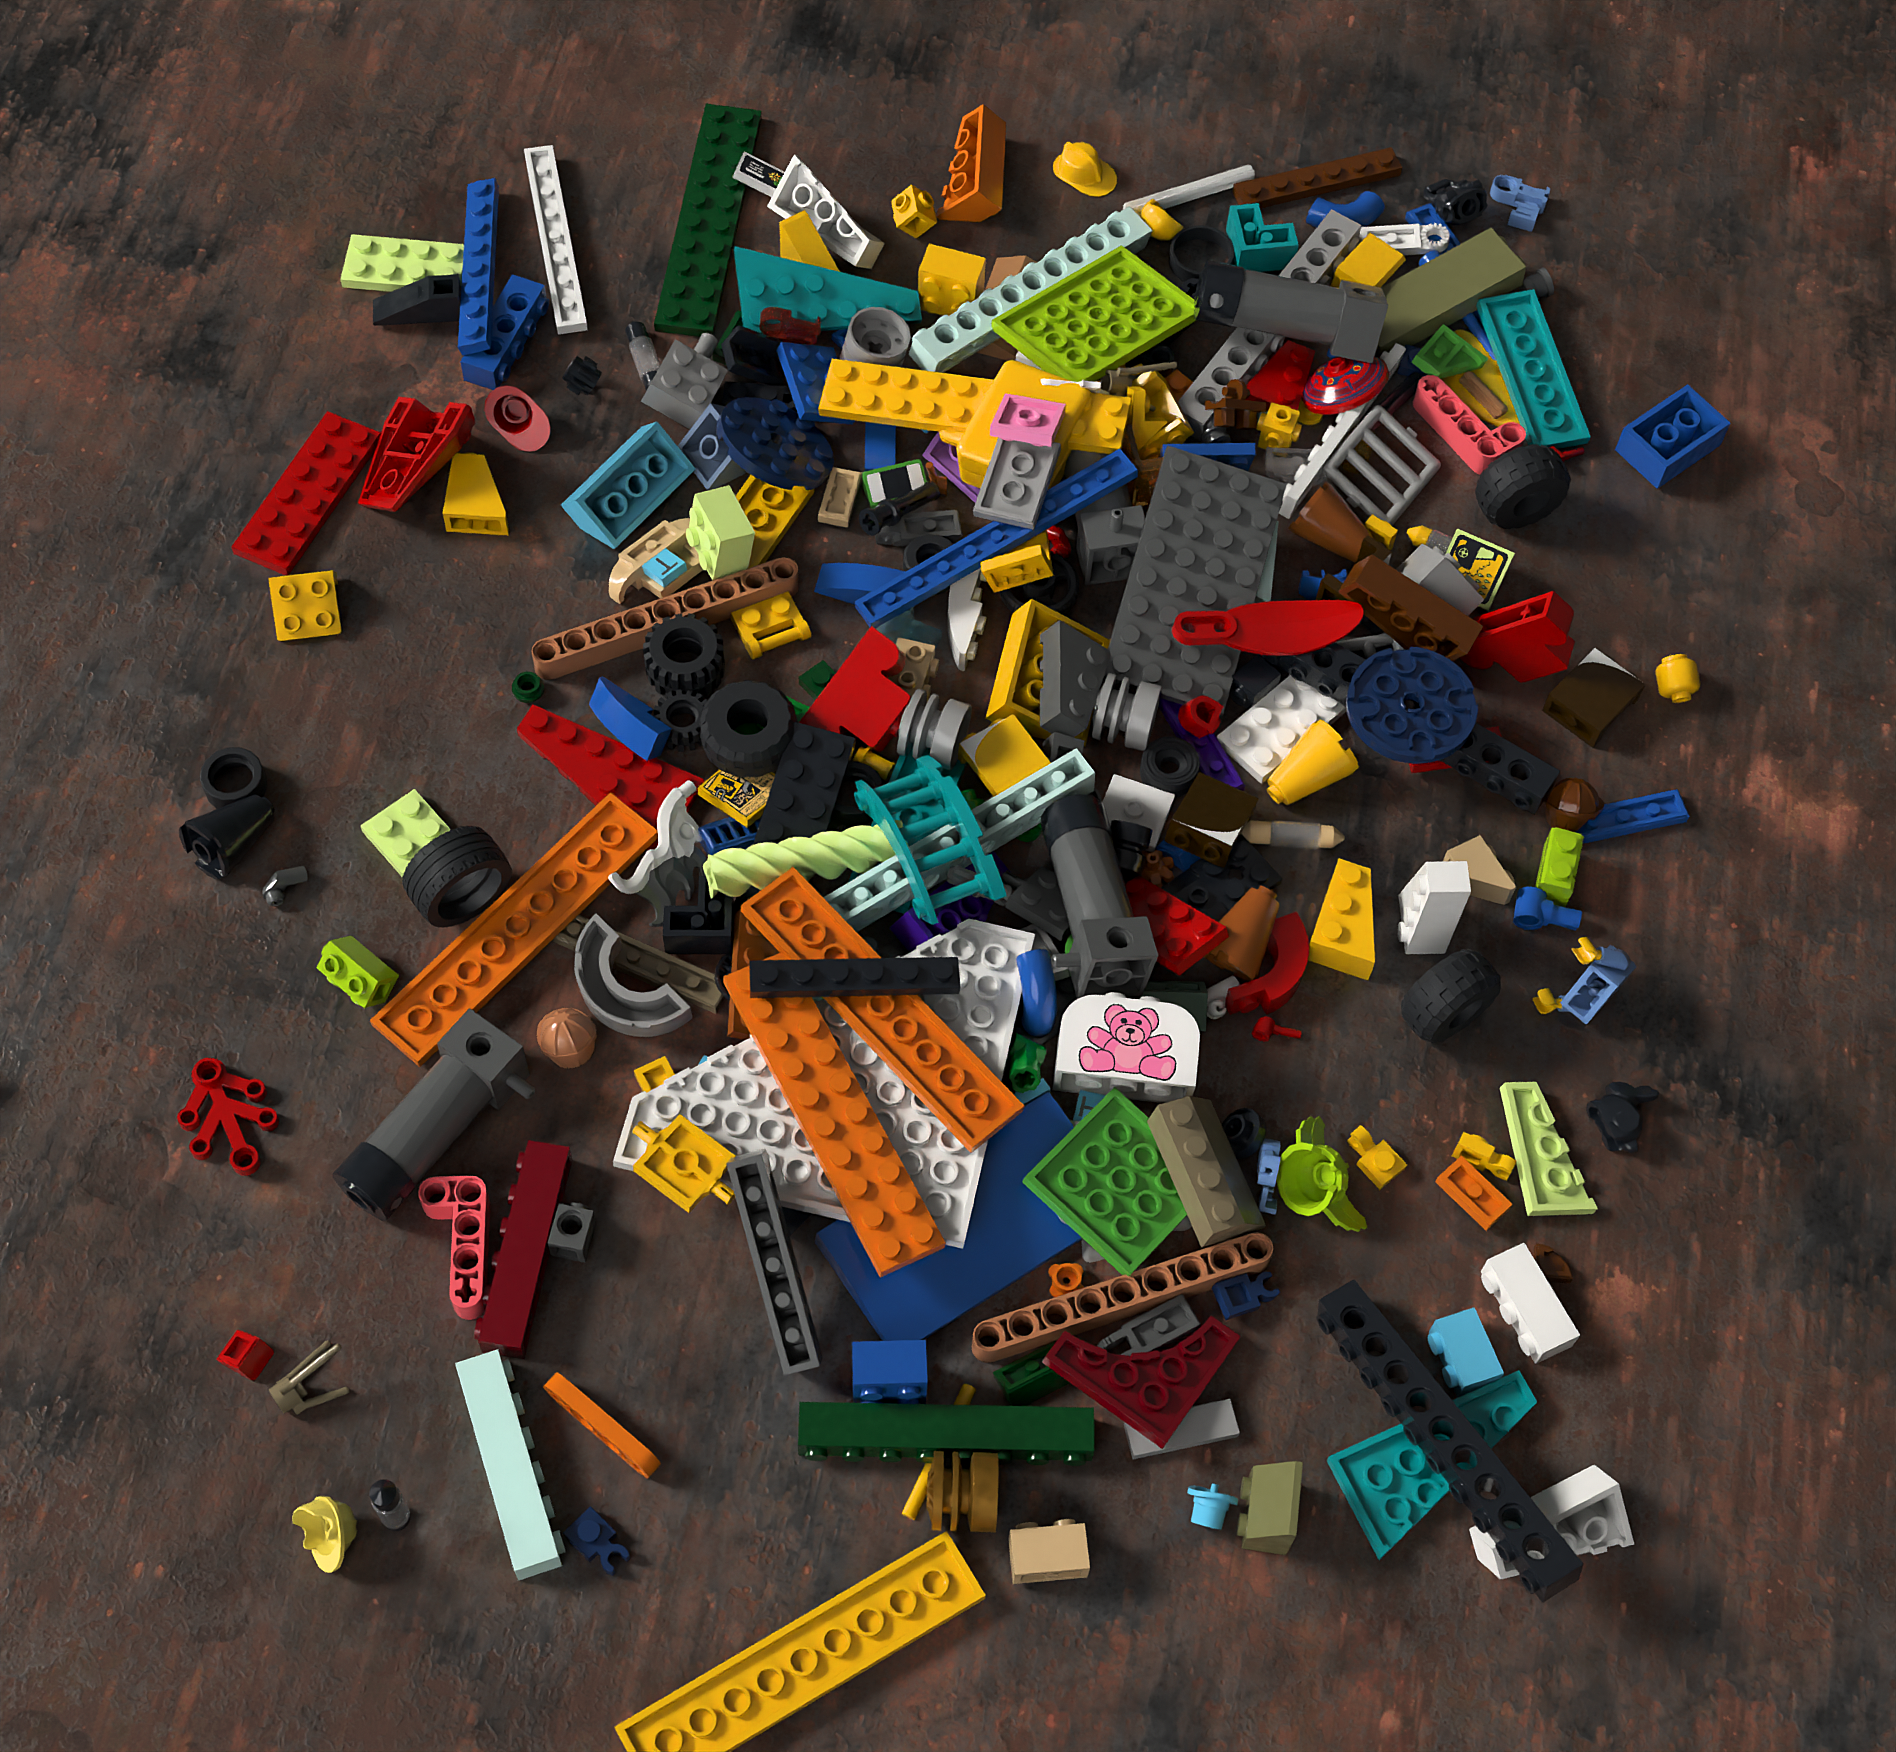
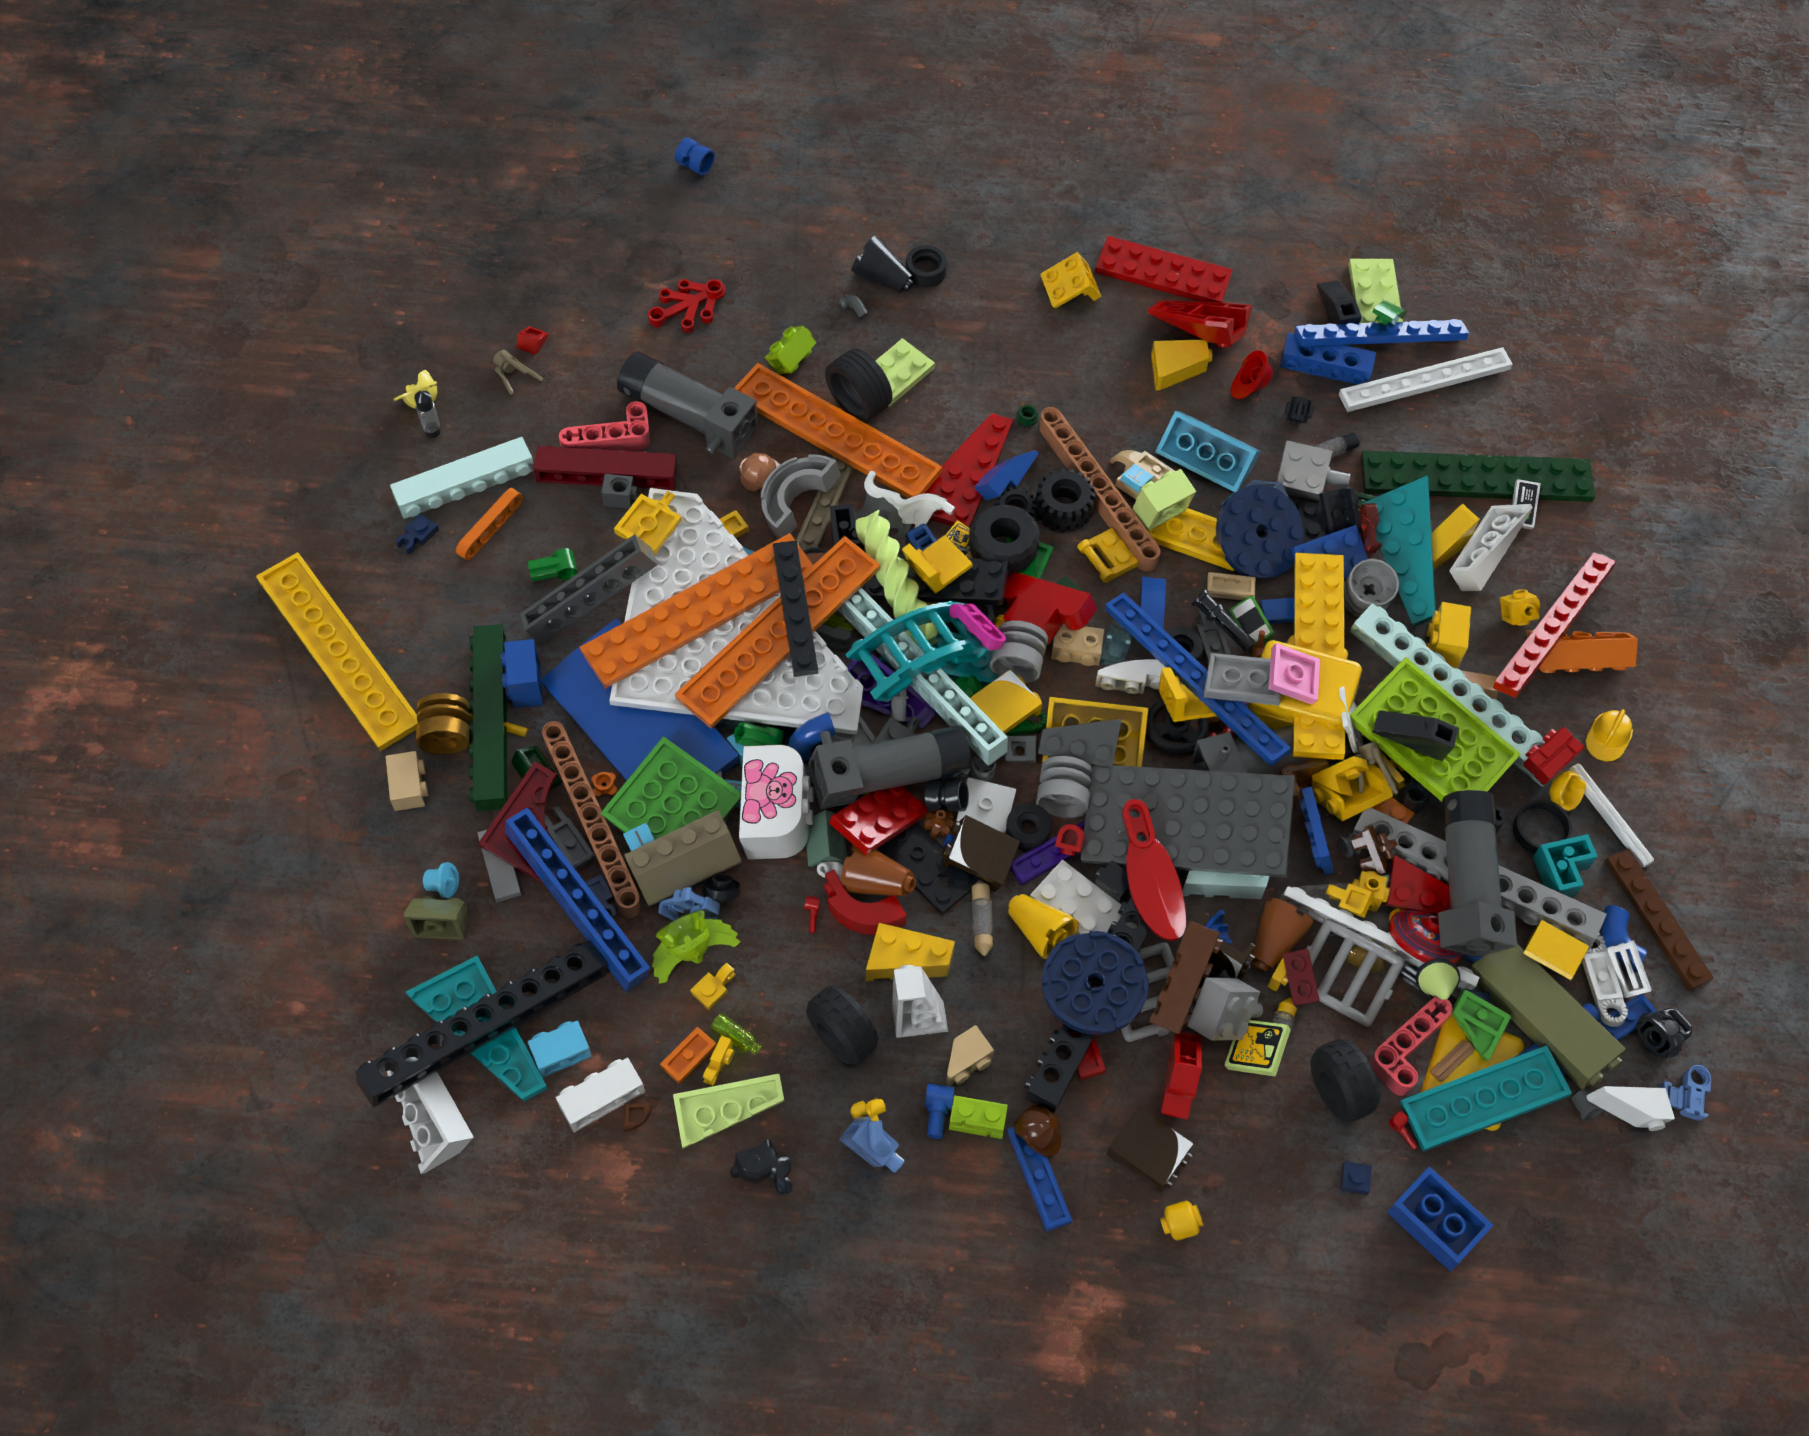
camera: 85 degrees right, 0 degrees up
none -> blue brick [505,807,650,992]
none -> green piece [528,548,578,582]
none -> medium azure tile [623,823,654,851]
none -> clear neon green cylinder [711,1013,761,1055]
none -> yellow bracket [902,536,973,594]
none -> dark pink plate [949,604,1006,651]
none -> dark red hinge [1282,949,1320,1006]
none -> yellow plate [1325,883,1375,918]
none -> dark blue plate [1340,1161,1372,1195]
none -> green slope [1372,301,1407,326]
none -> black slope [1372,710,1459,762]
none -> yellowish green hat [1415,959,1460,1000]
none -> plate [1493,552,1616,698]
none -> red brick [1523,727,1584,785]
none -> white slope [1586,1086,1675,1131]
none -> white tile [1608,940,1652,998]

